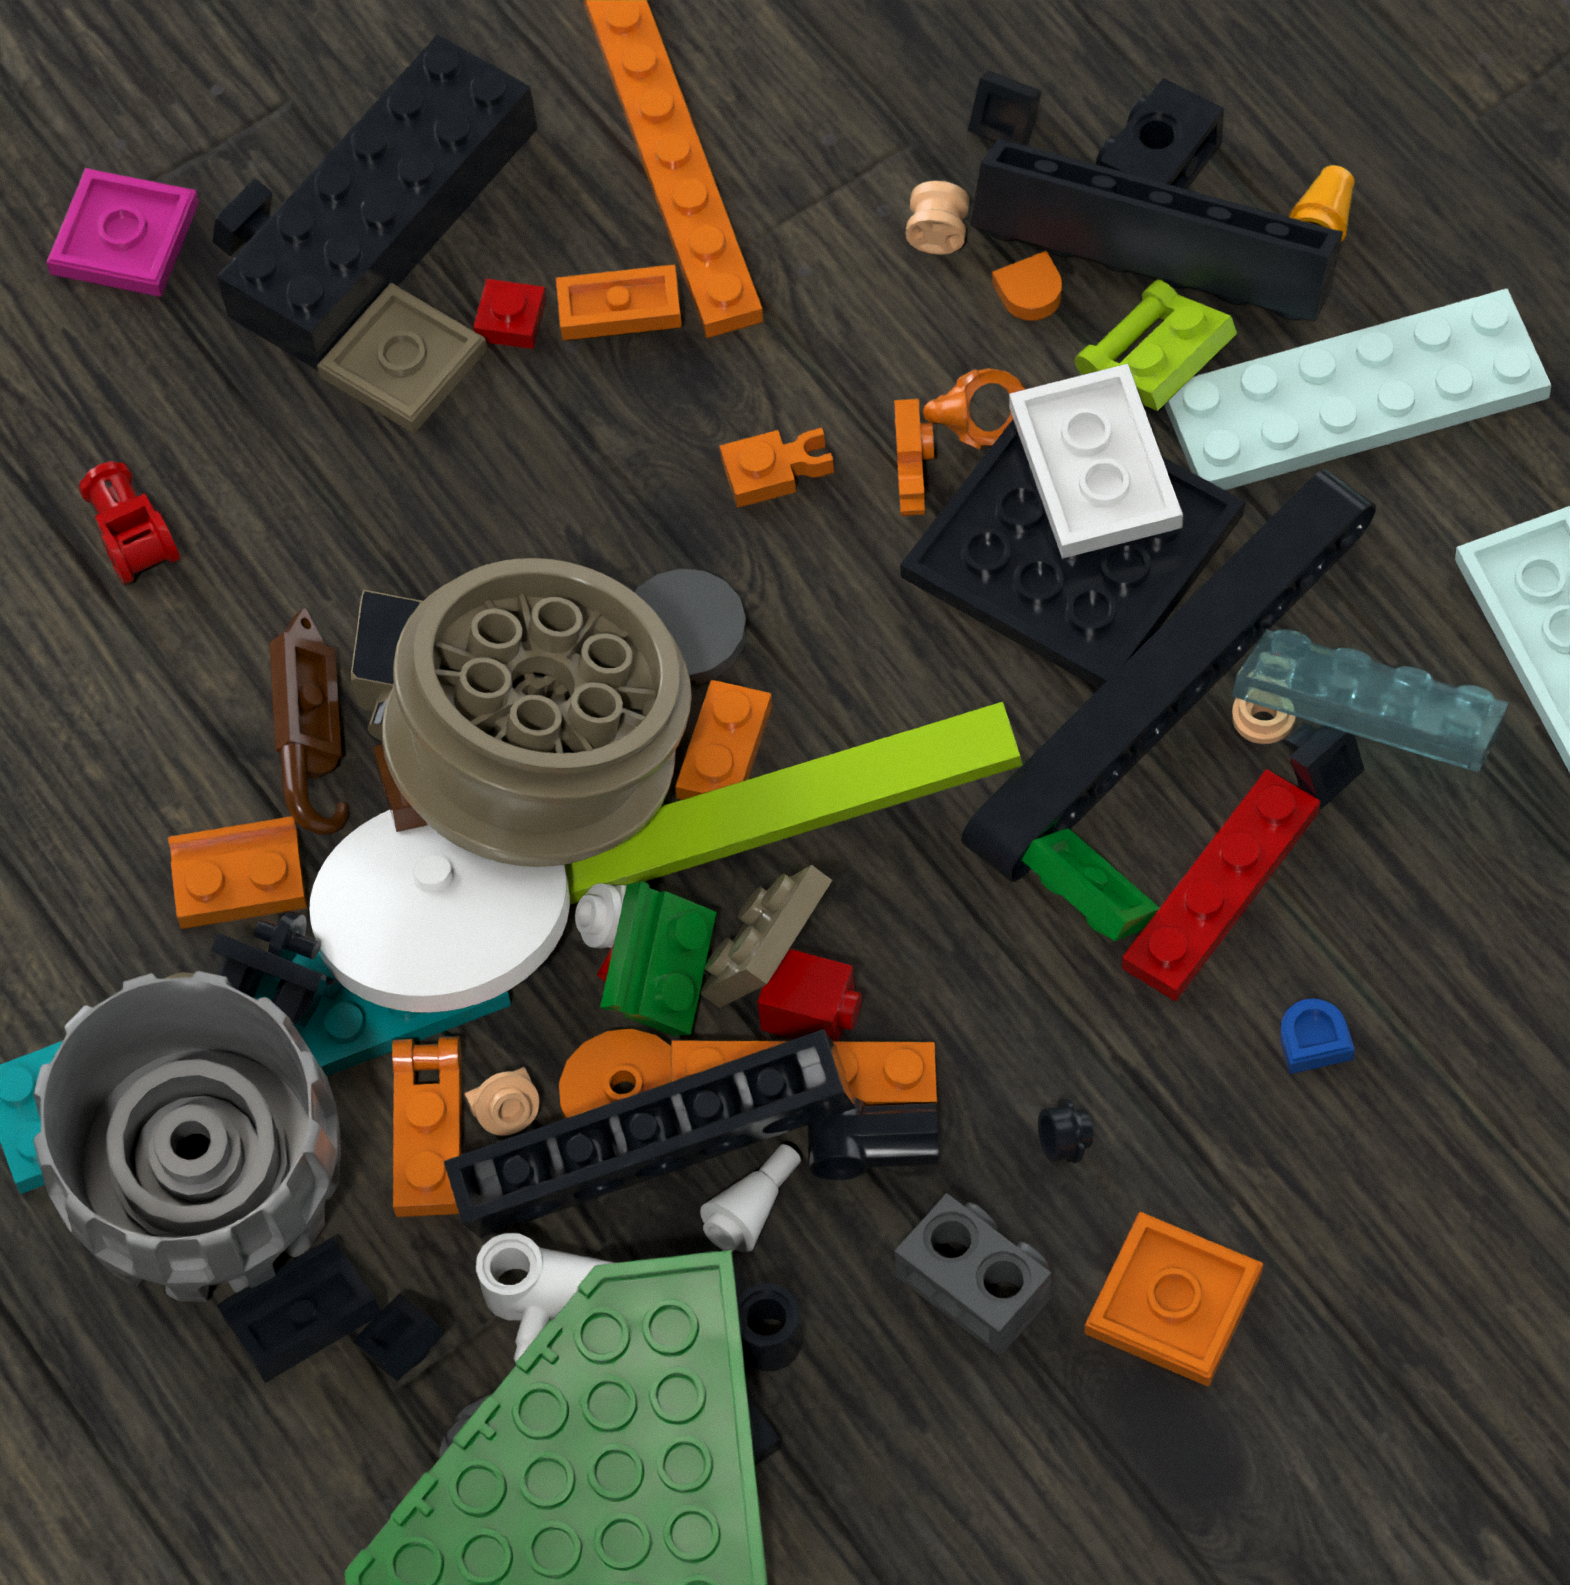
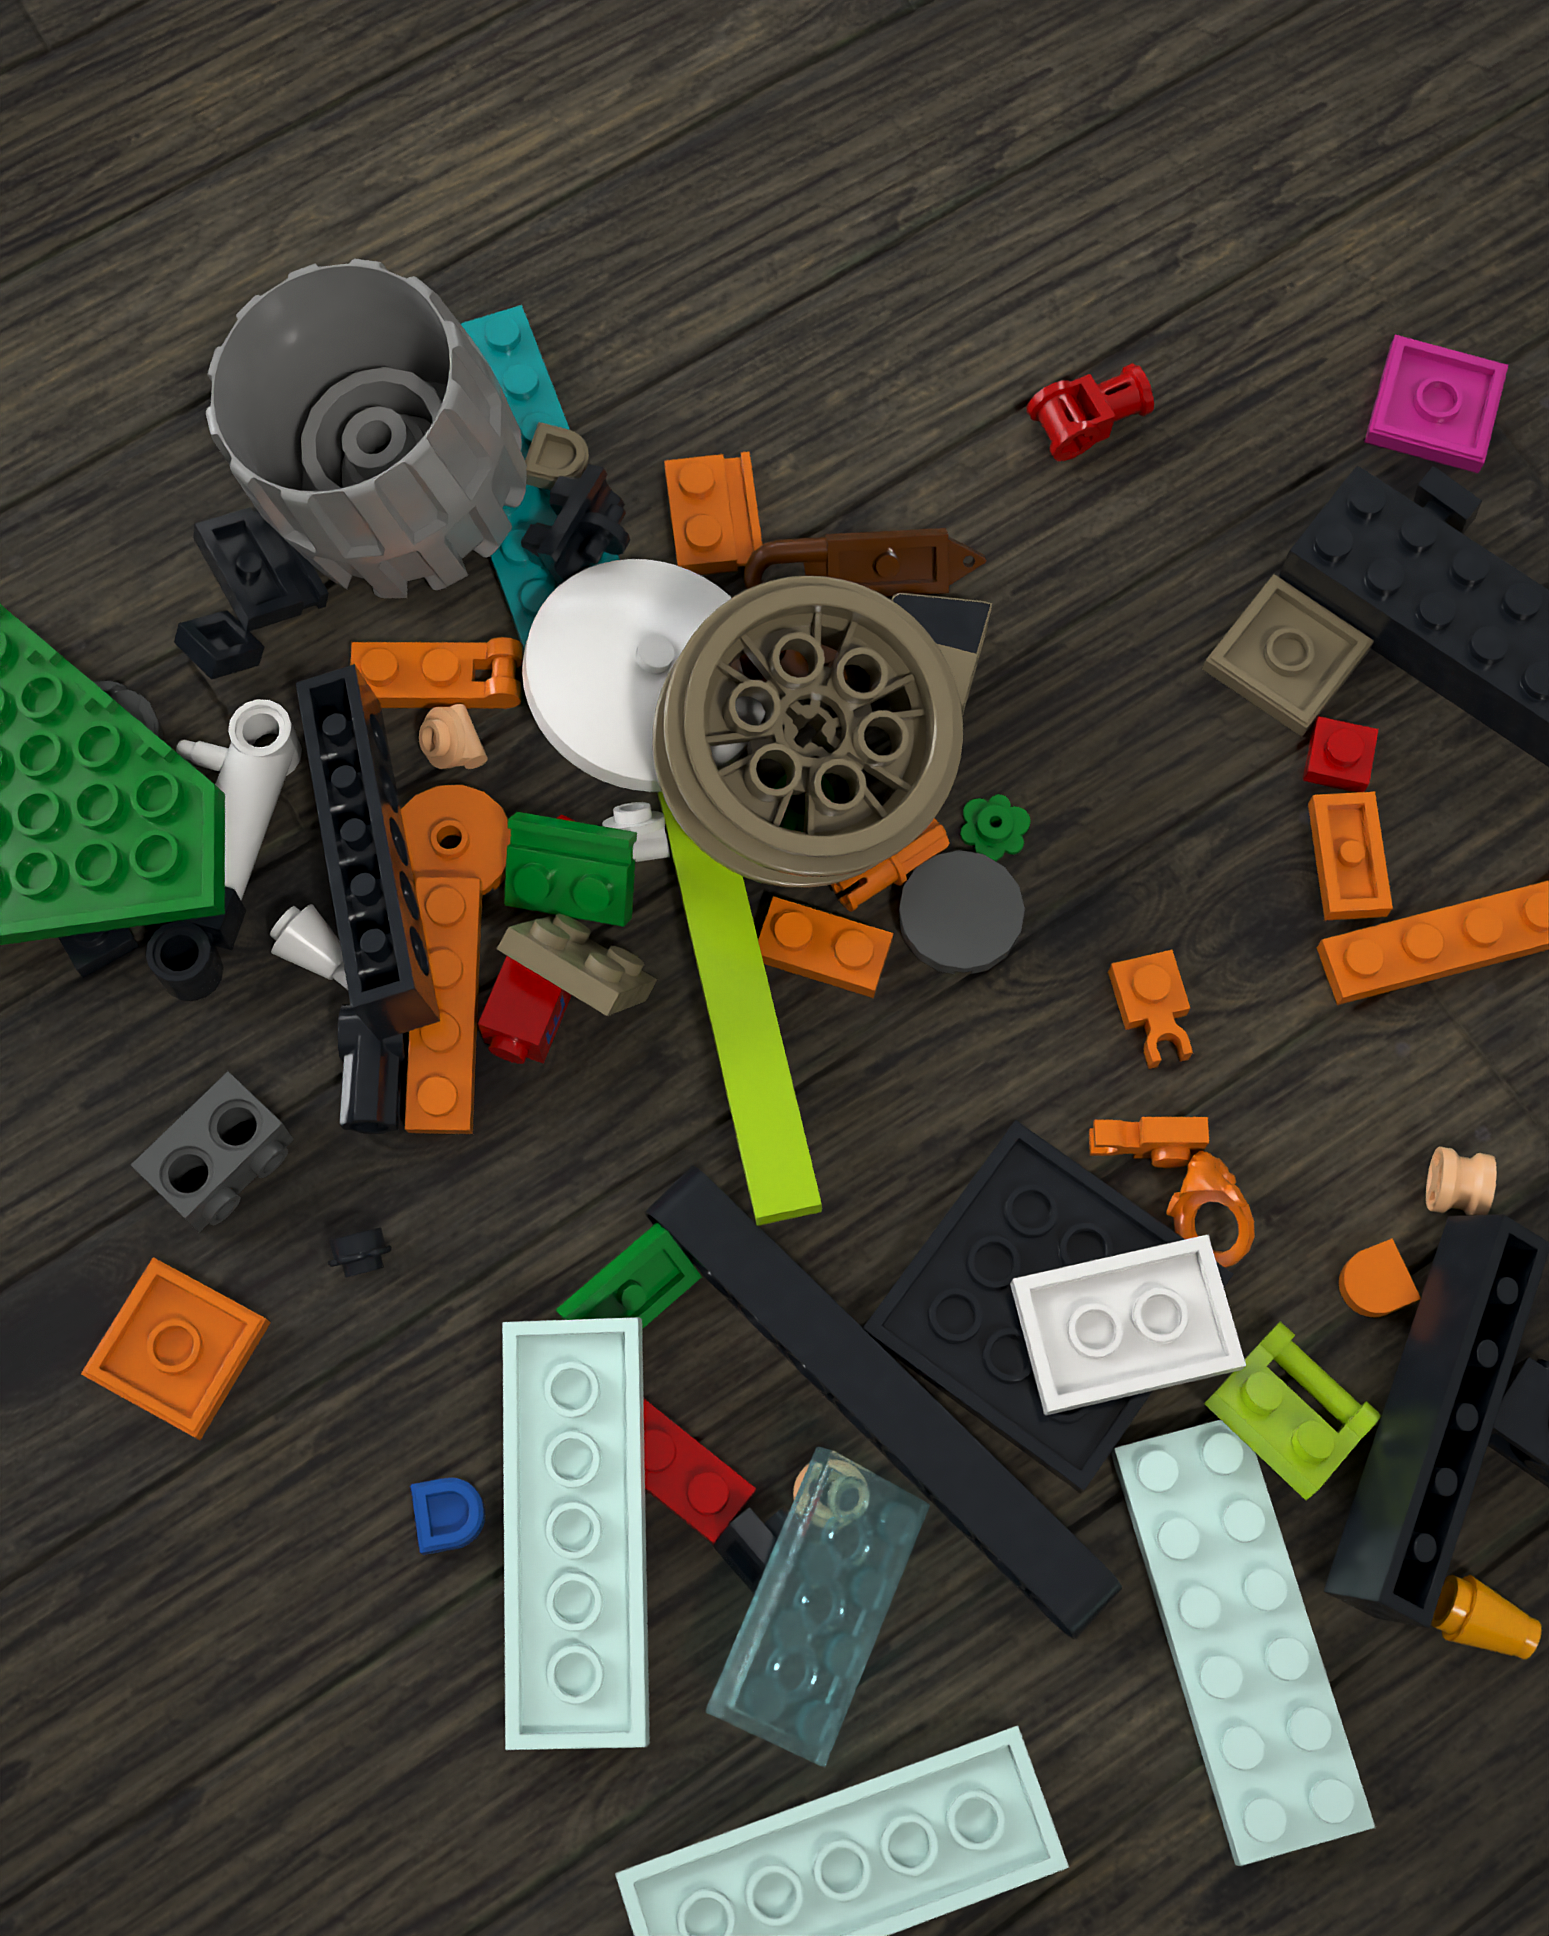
camera: 85 degrees right, 10 degrees up
none -> light aqua plate [503,1318,650,1750]

